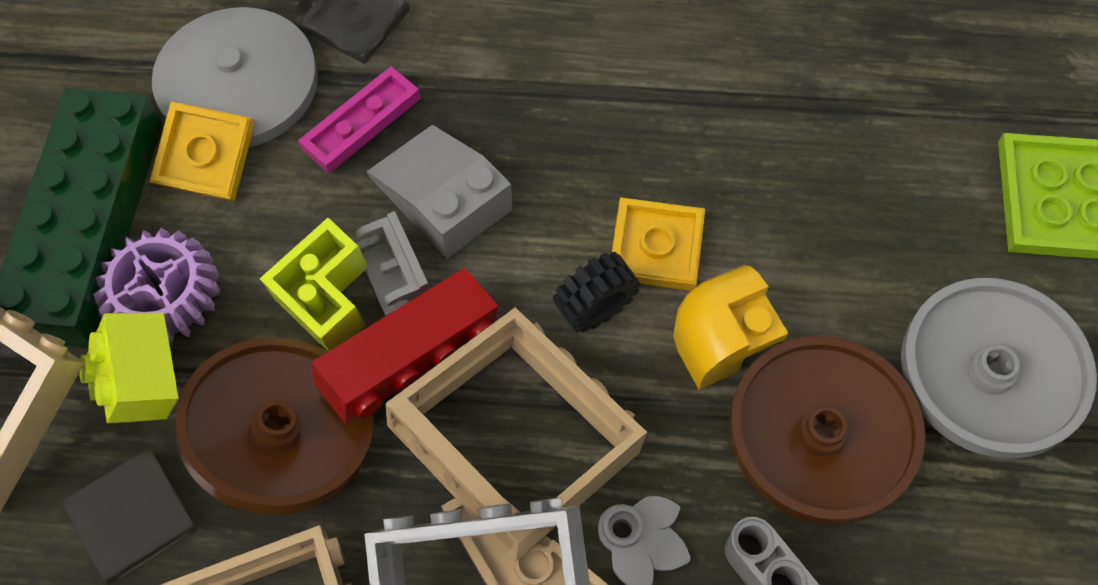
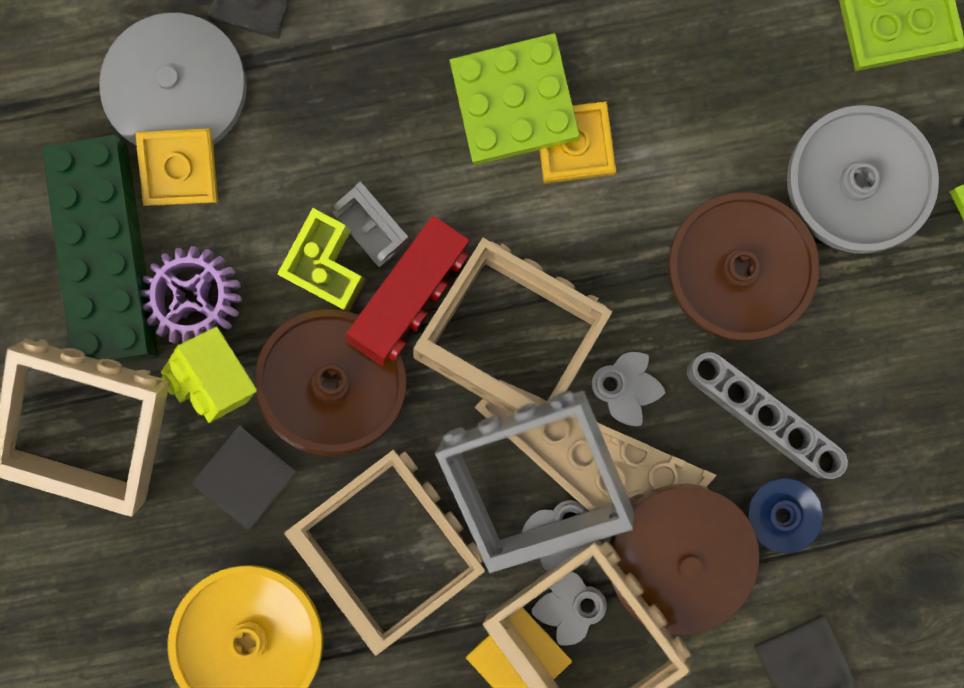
camera: 15 degrees left, 20 degrees up
dark pink plate [298,66,421,174] -> none
light grey slope [367,125,513,259] -> none
black tyre [553,252,641,333] -> none
yellow brick [673,265,788,390] -> none
none -> lime plate [450,33,580,166]

